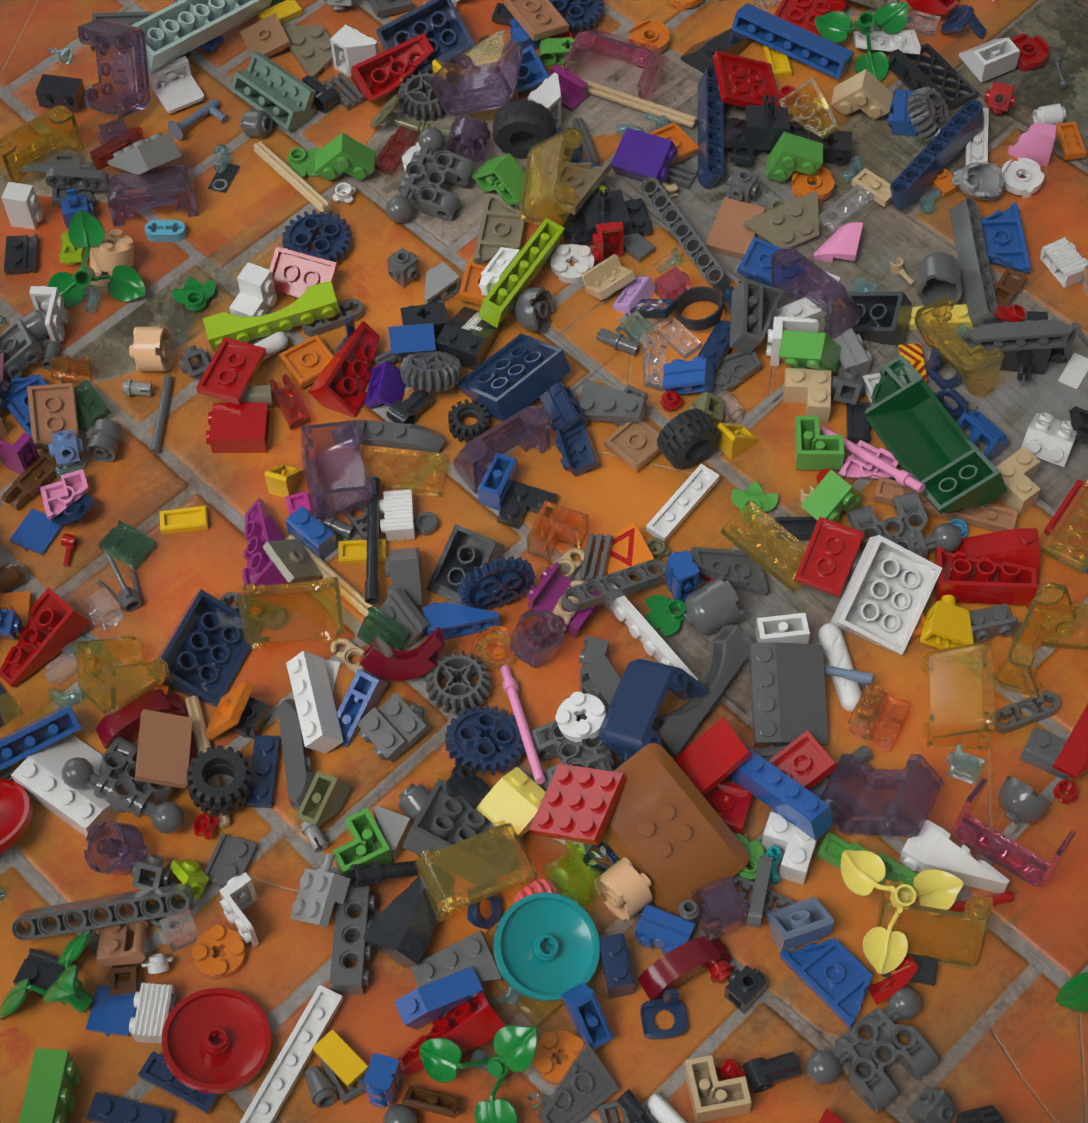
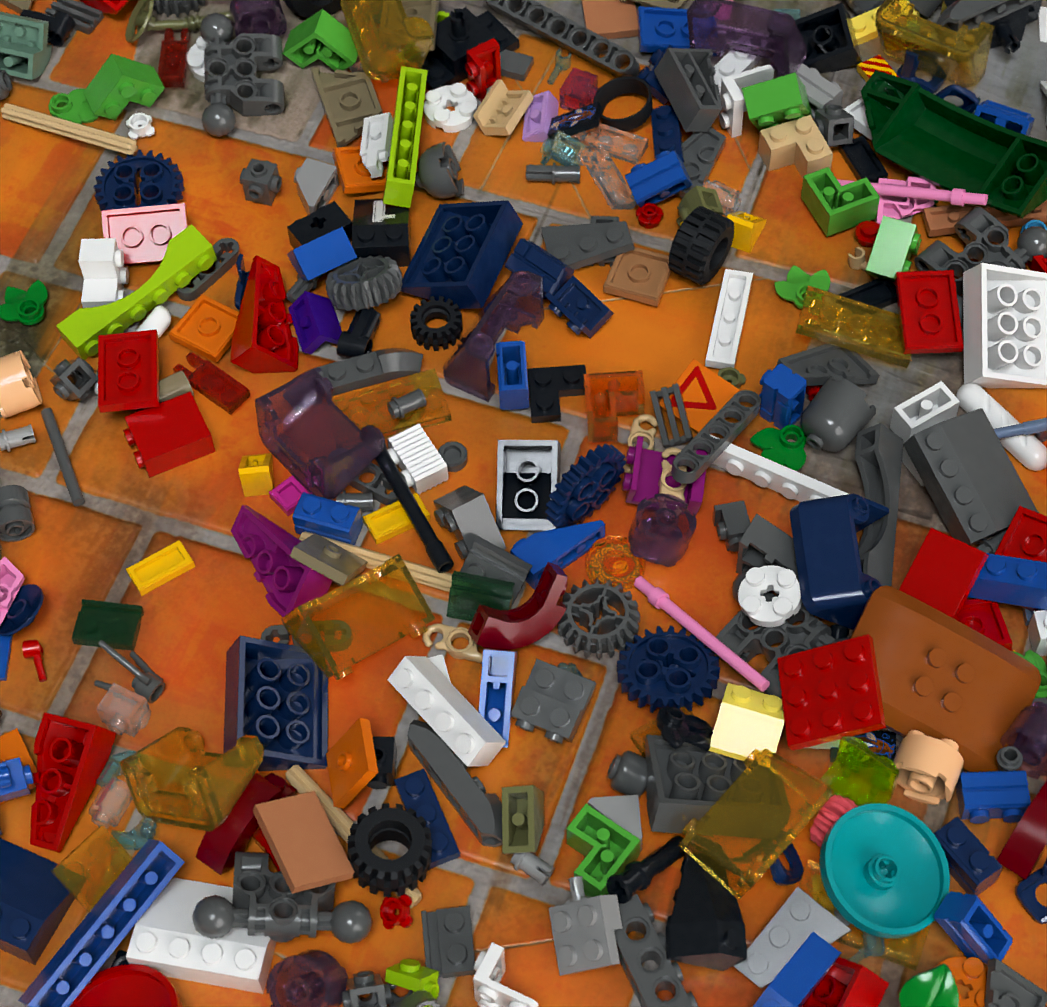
camera: 25 degrees left, 0 degrees up
none -> dark grey pin [387,388,427,419]

